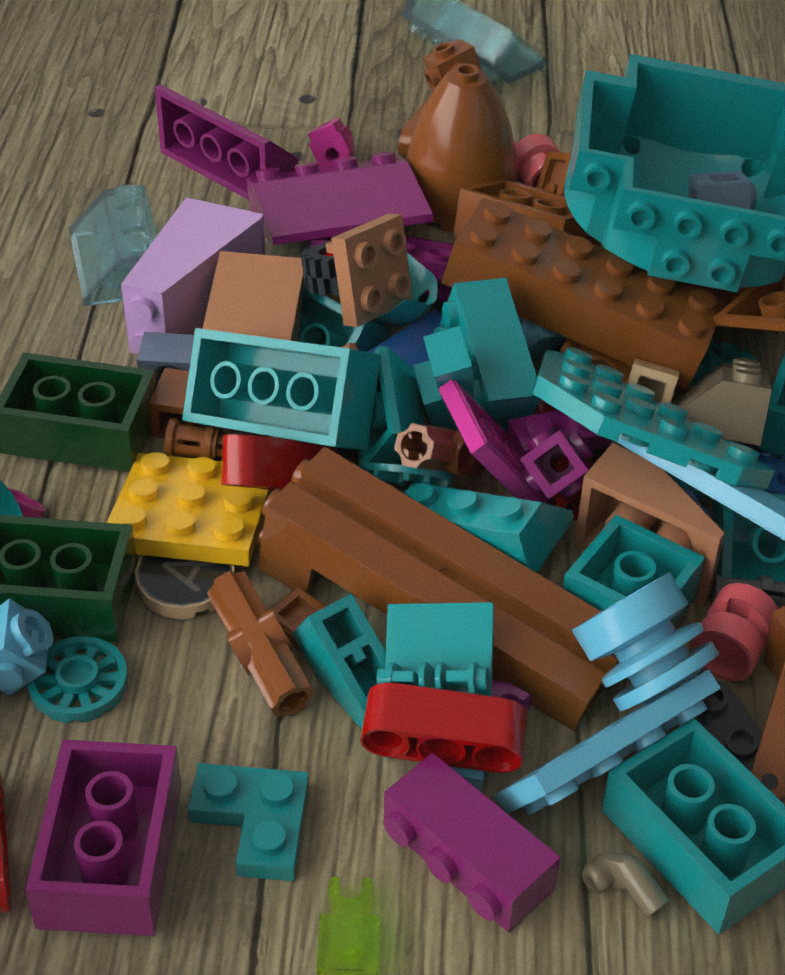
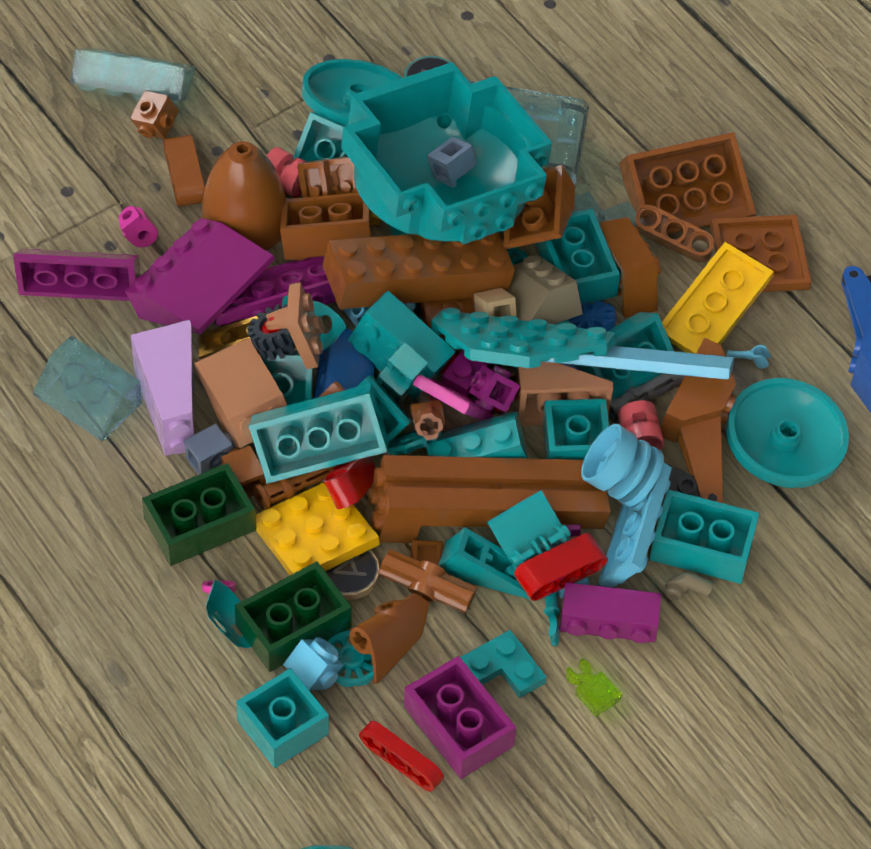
camera: 40 degrees left, 10 degrees up
none -> dark orange panel [349,593,429,684]
none -> teal piece [544,592,560,647]

